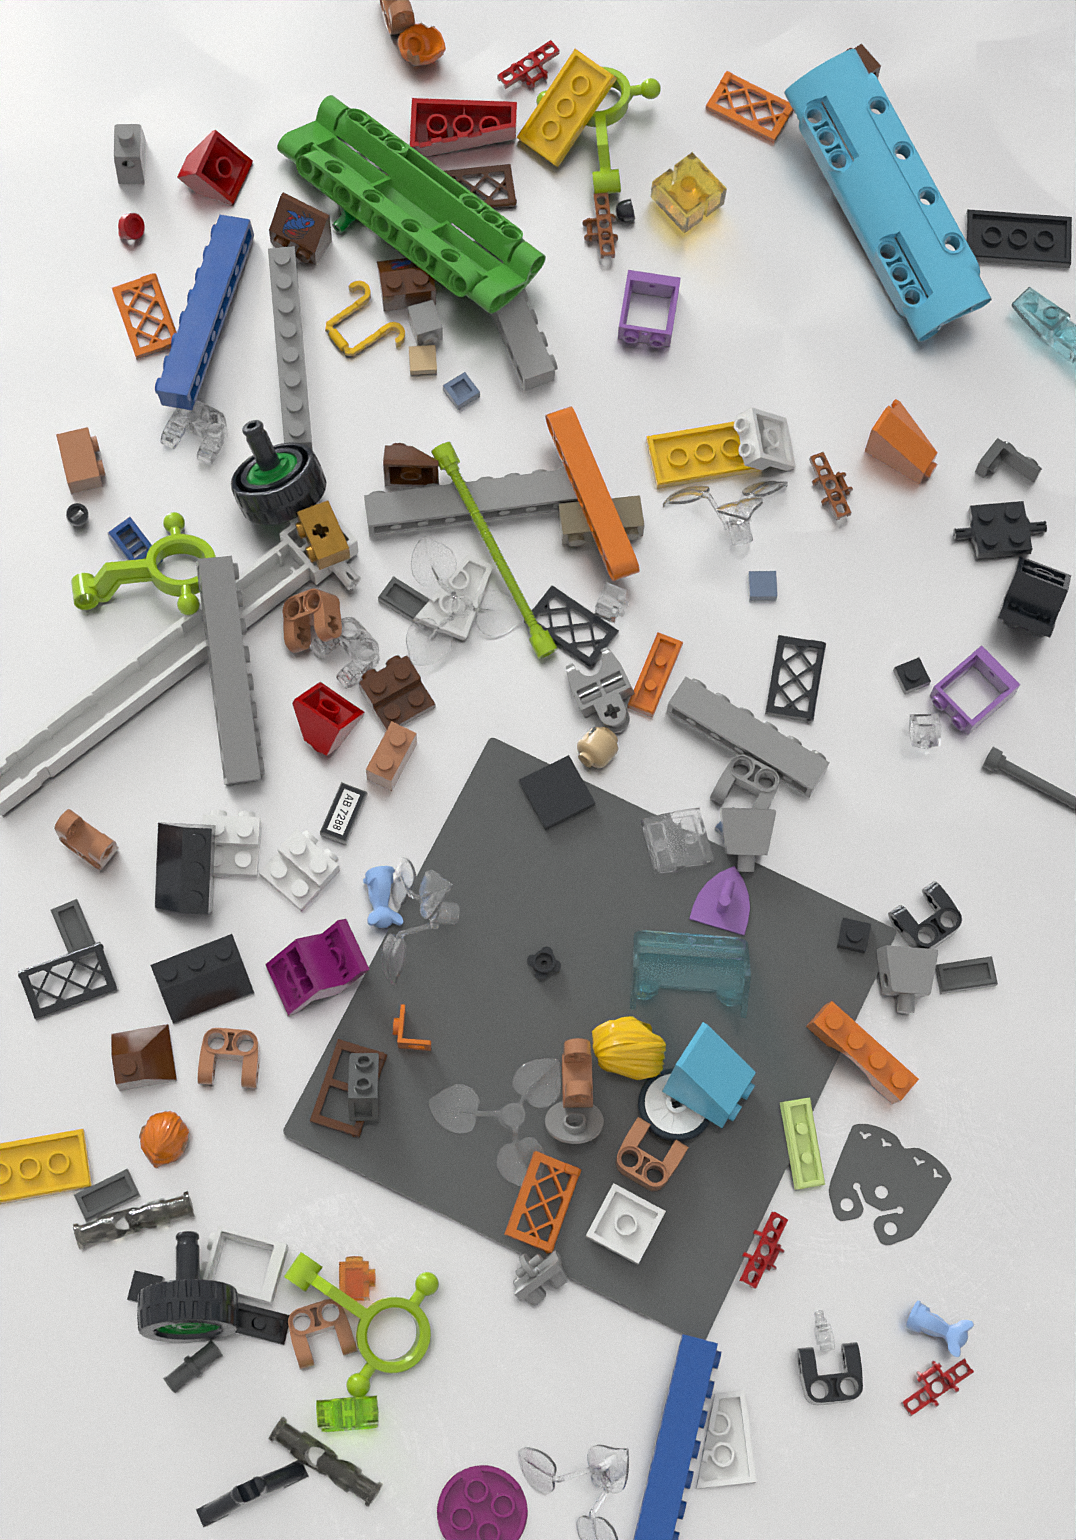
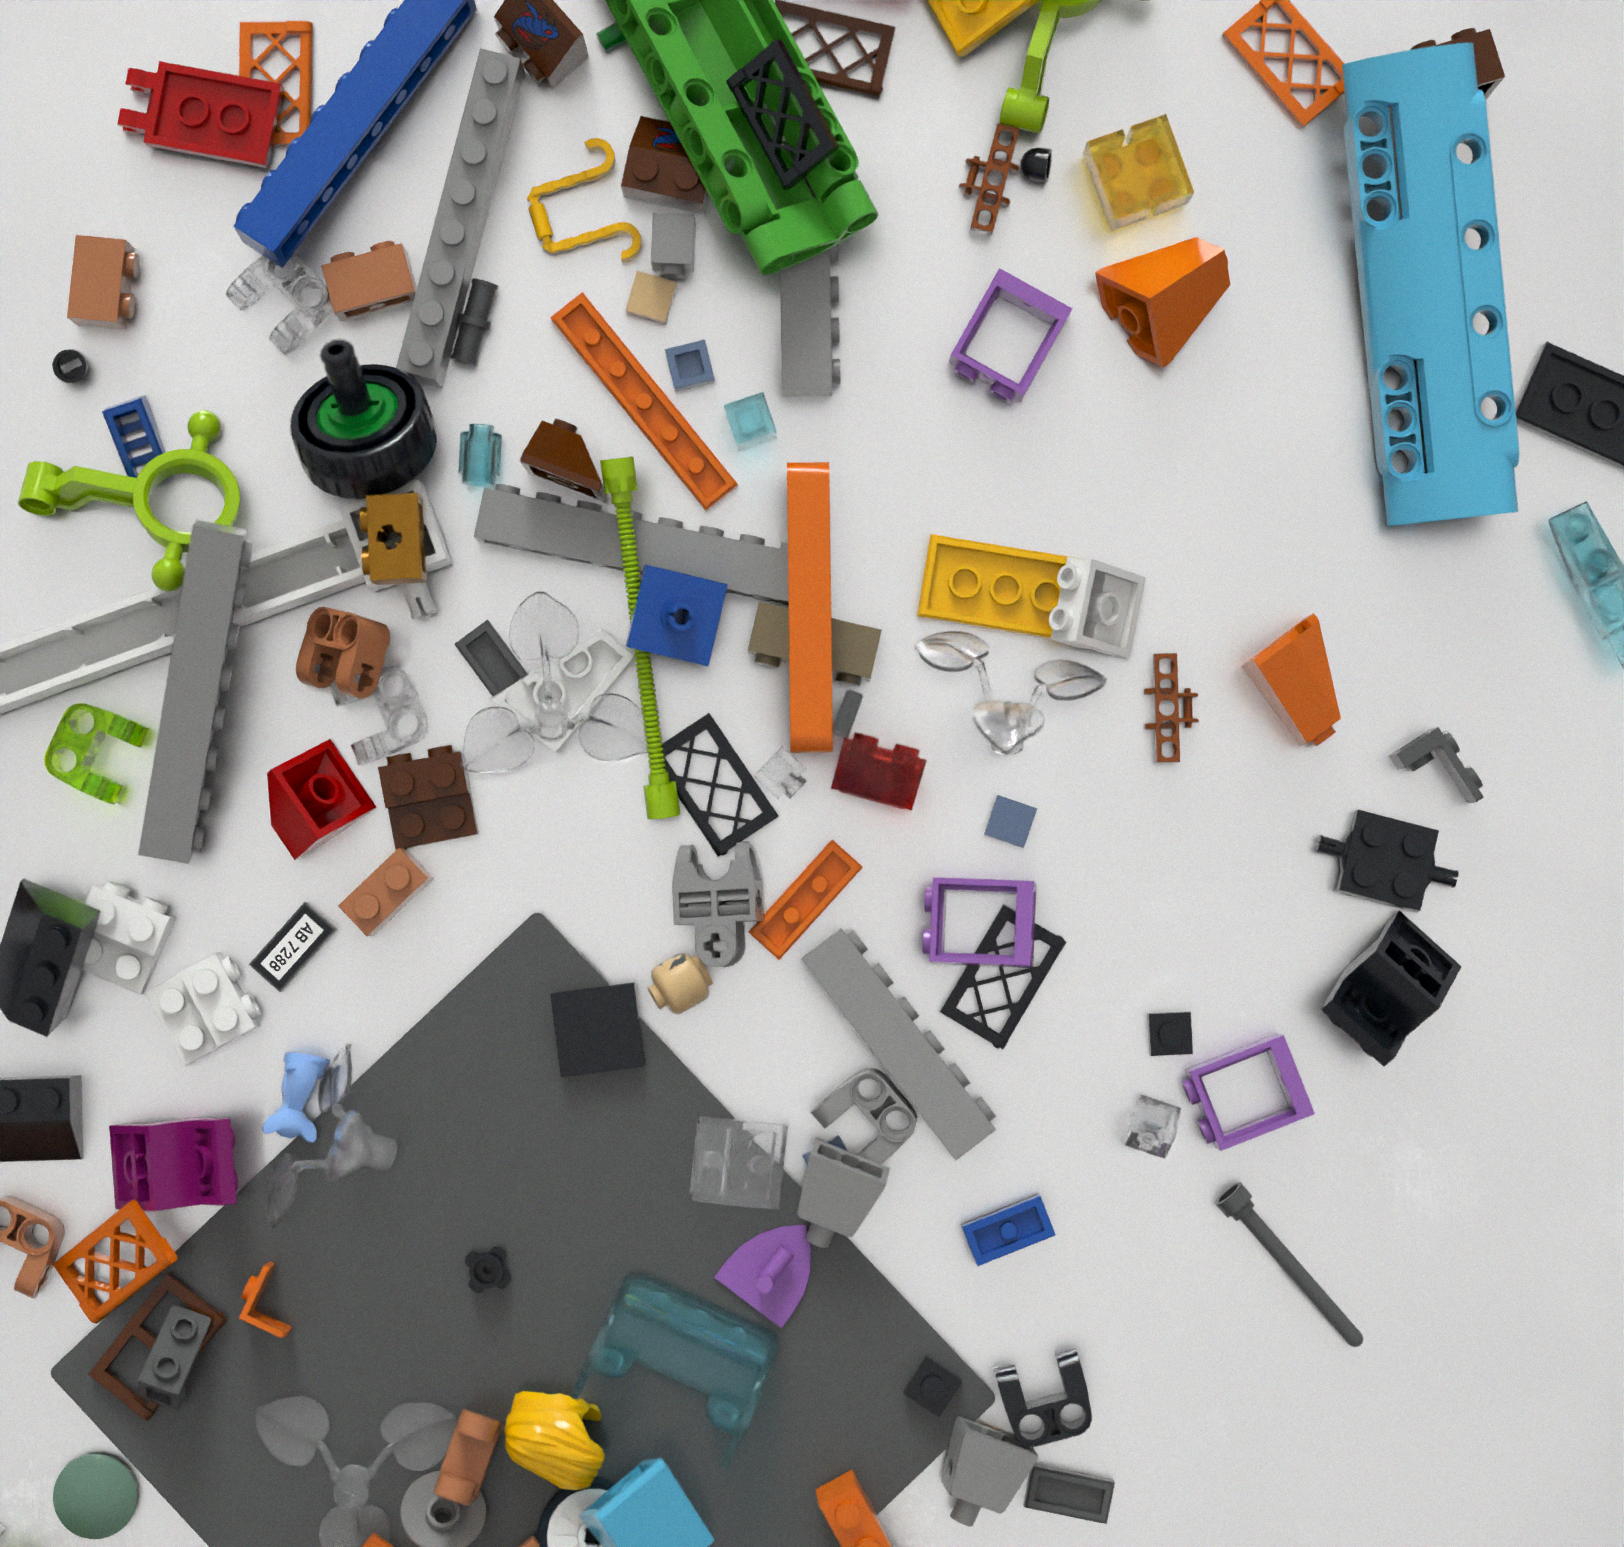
camera: 25 degrees right, 15 degrees up
none -> clear neon green piece [44,703,150,805]
none -> orange window [53,1199,177,1324]
none -> sand green dish [53,1454,138,1539]
none -> red tile [117,61,284,168]
none -> nougat brick [321,241,417,321]
none -> dark grey pin [450,278,498,366]
none -> clear light blue brick [458,424,502,486]
none -> orange tile [550,292,738,512]
none -> blue tile [625,564,728,666]
none -> clear light blue brick [723,392,777,452]
none -> black window [726,39,840,190]
none -> clear red slope [830,732,927,812]
none -> dark grey tile [833,690,863,739]
none -> medium lavender window [922,877,1037,968]
none -> blue plate [961,1194,1056,1266]
none -> orange slope [1095,237,1231,368]

